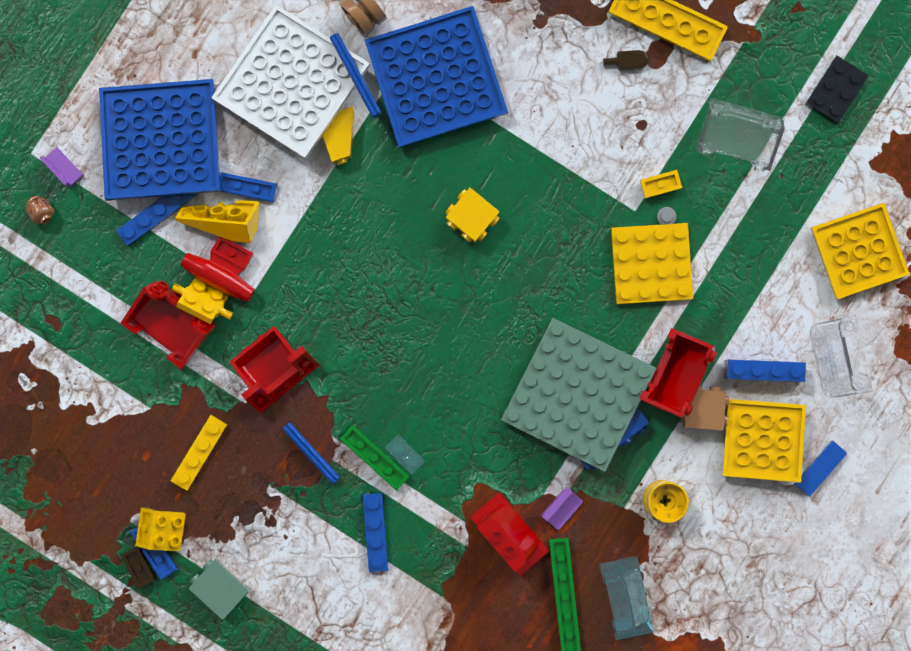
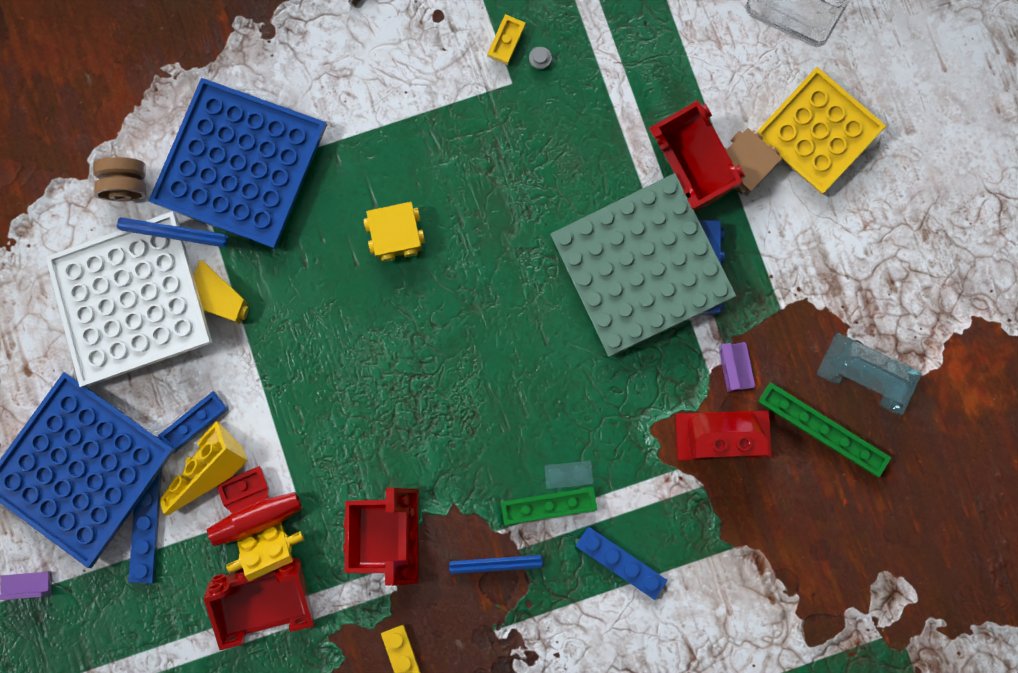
camera: 55 degrees left, 5 degrees down
nougat head [25,196,54,225] -> none
yellow plate [611,223,693,304] -> none
yellow wheel [642,480,689,523] -> none
blue brick [724,359,806,382] -> none
blue tile [794,440,847,497] -> none

